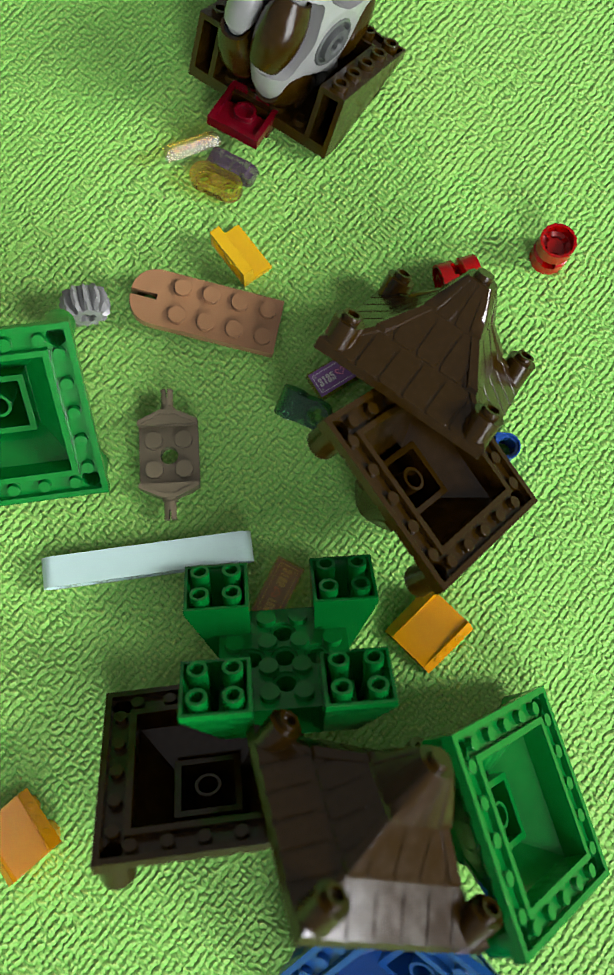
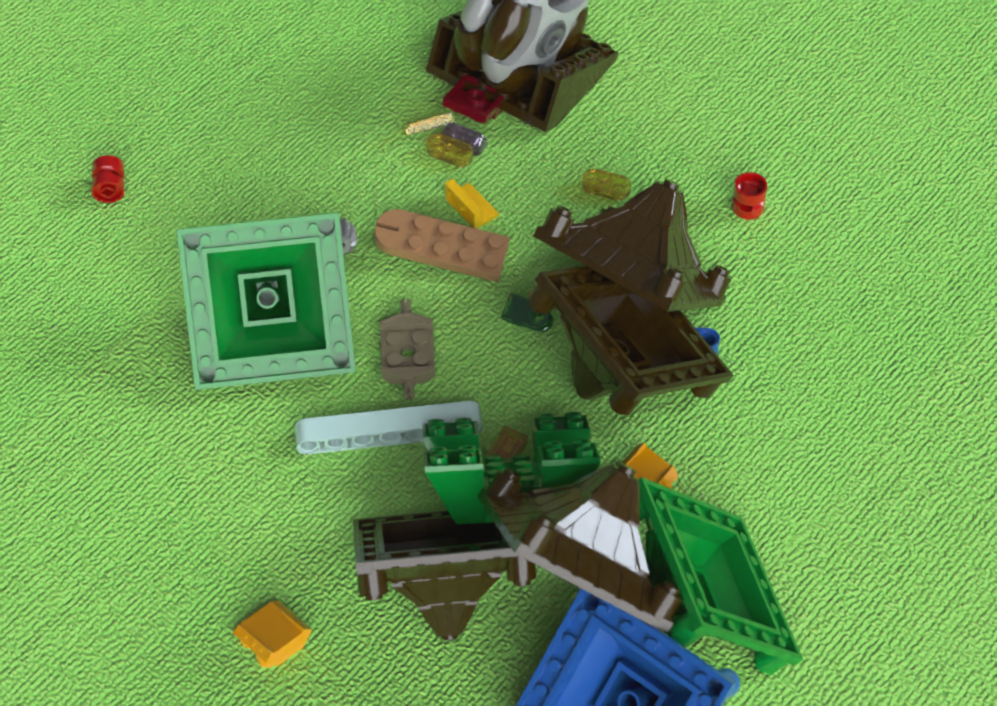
camera: 10 degrees right, 25 degrees down
none -> clear yellow plate [582,169,631,200]

